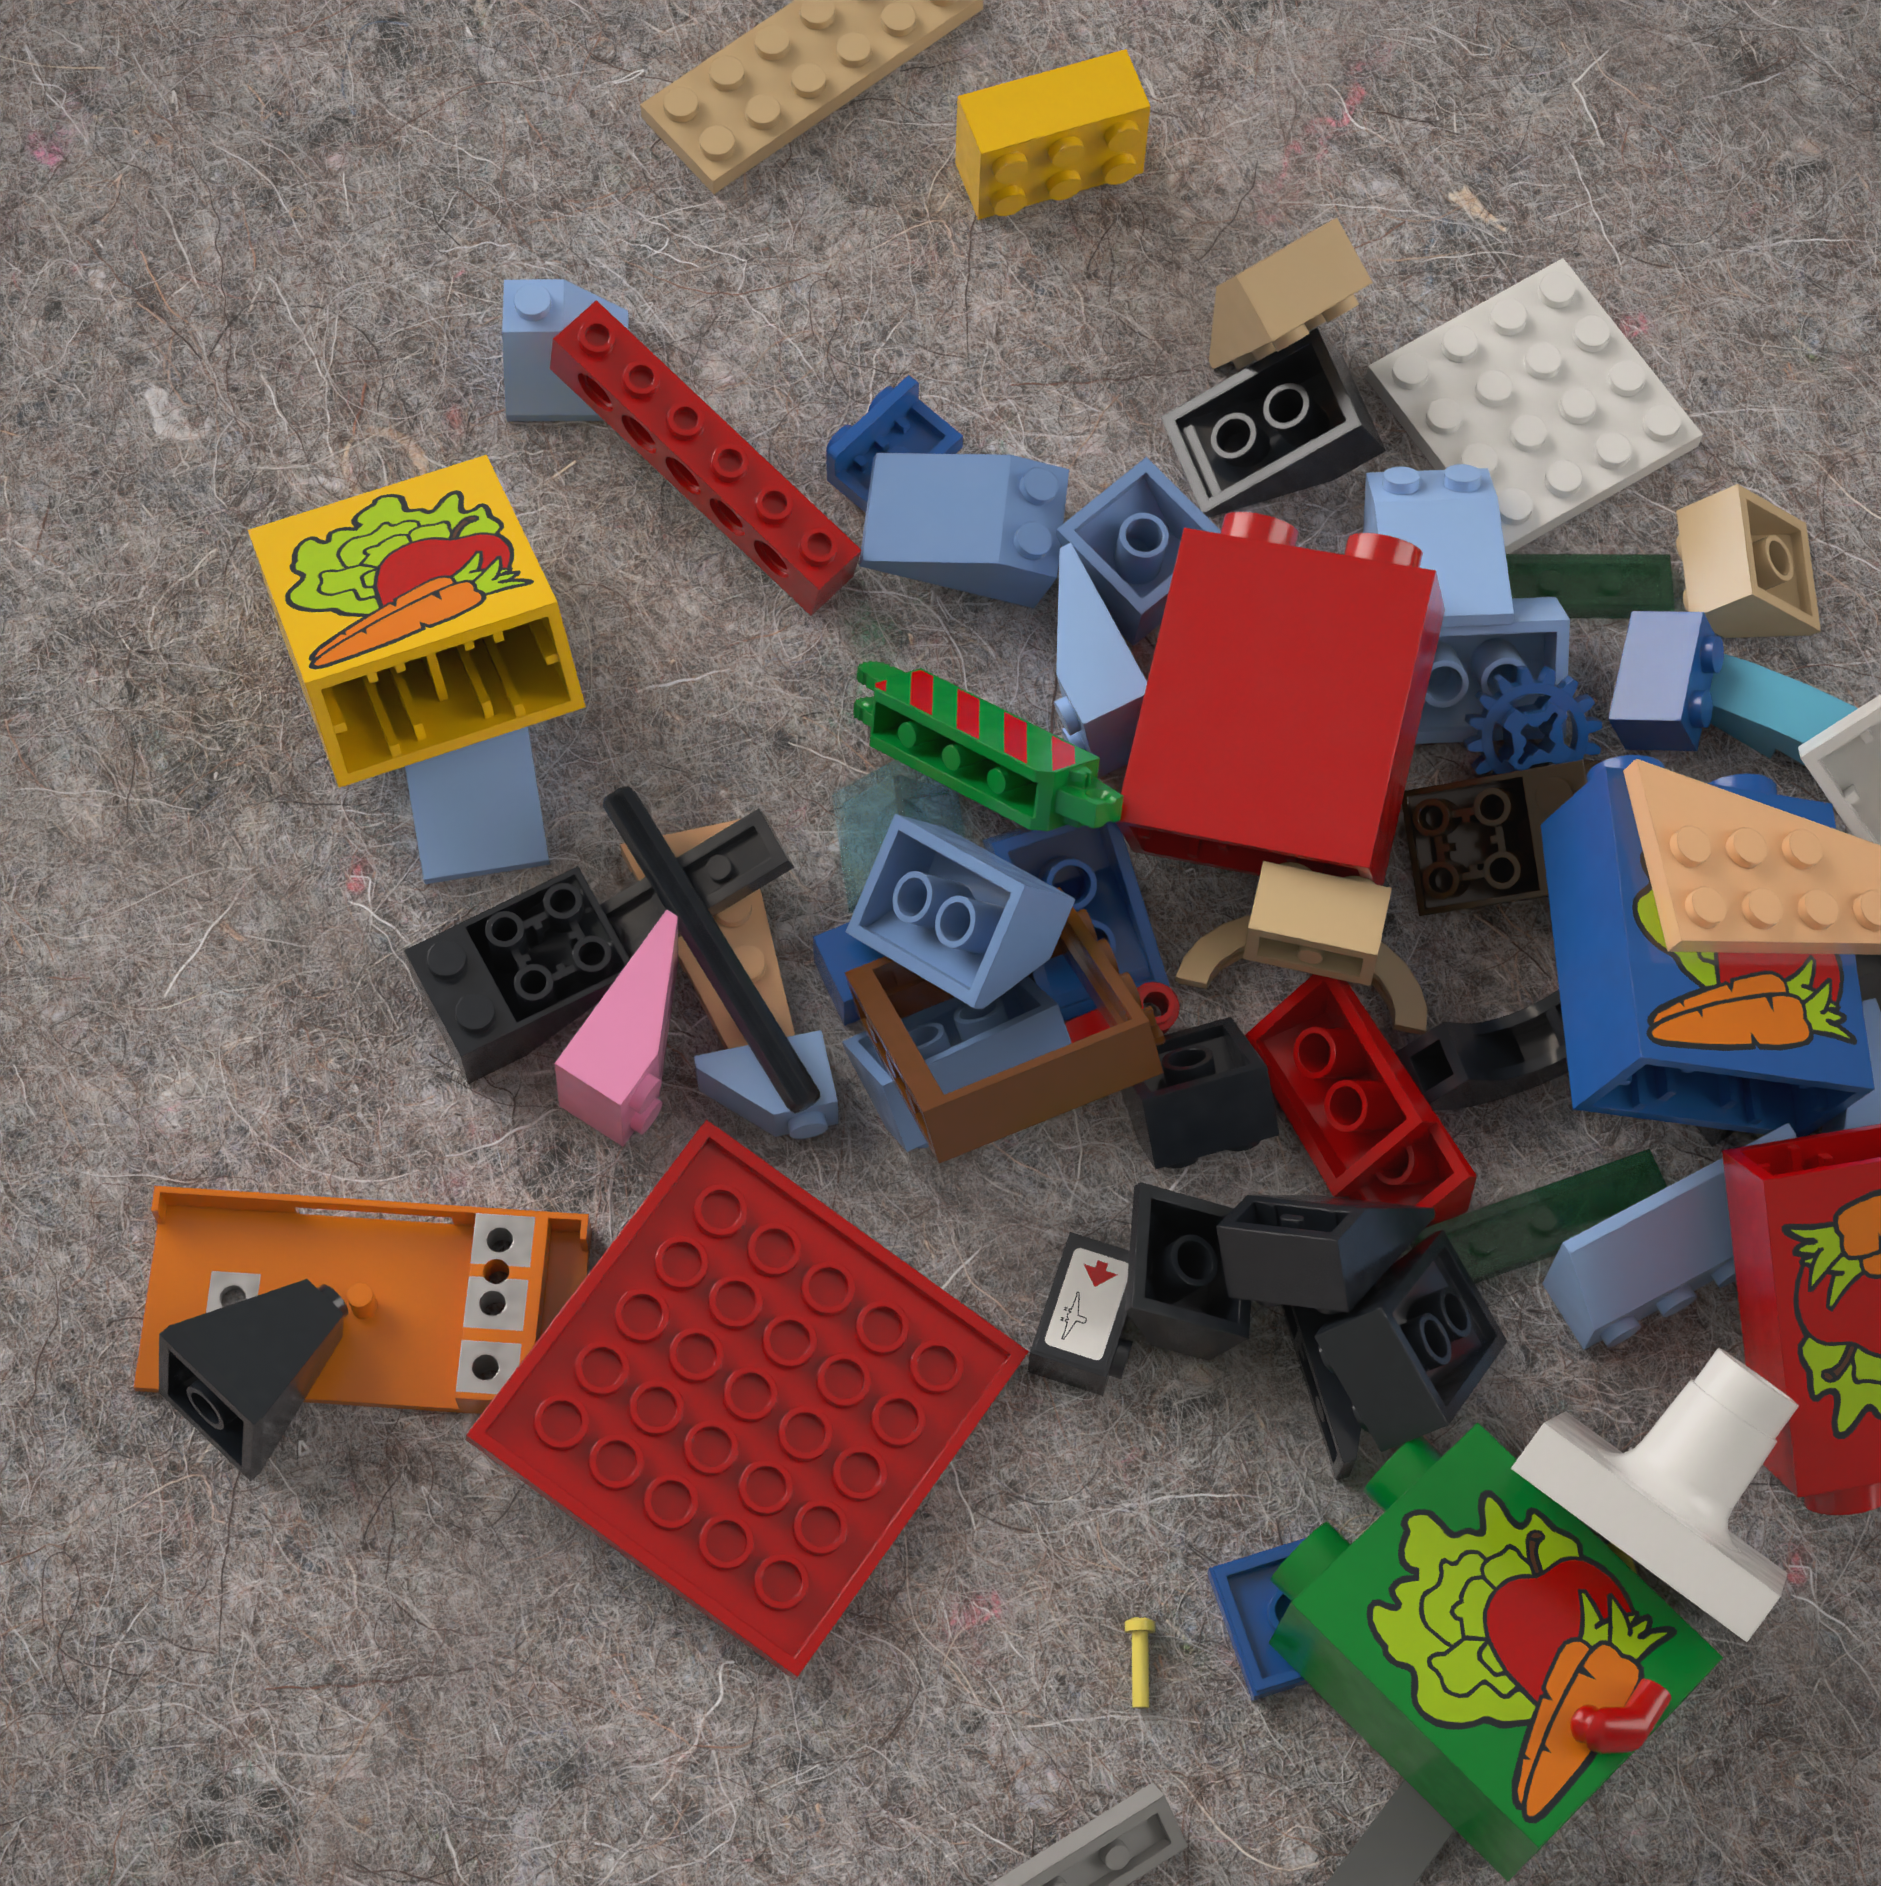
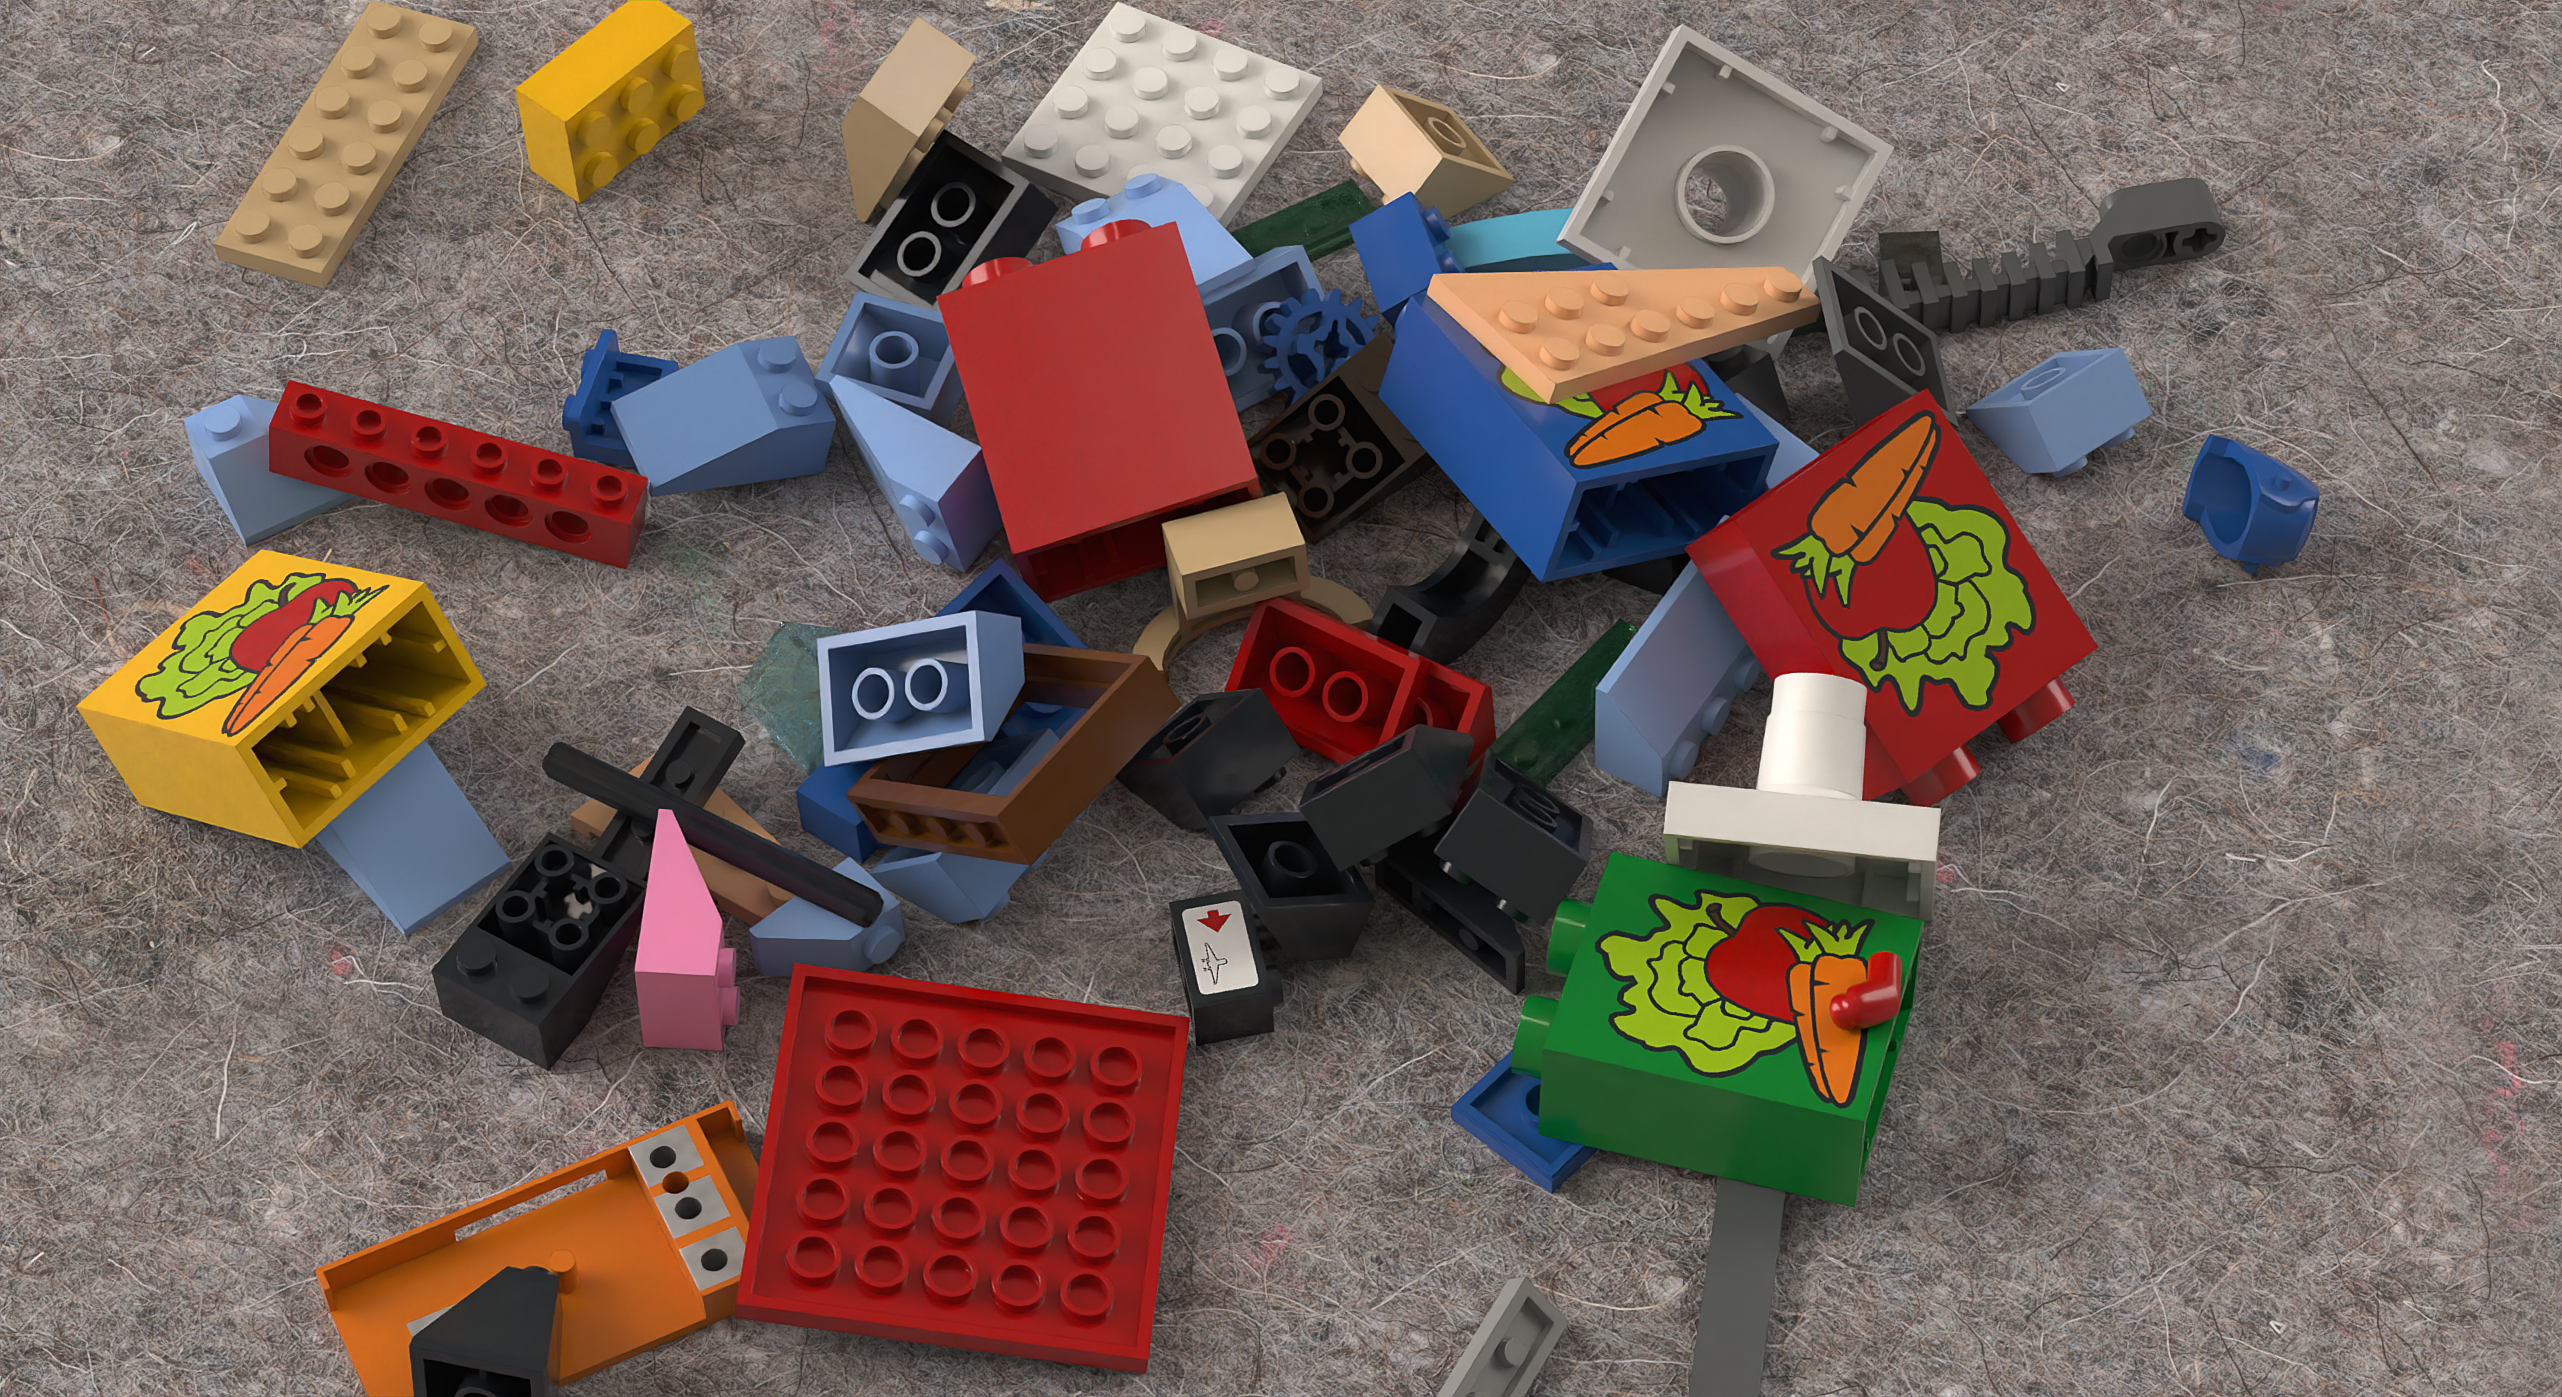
camera: 25 degrees left, 15 degrees down
green hinge [853,661,1124,831] -> none
light yellow piece [1125,1617,1155,1709] -> none

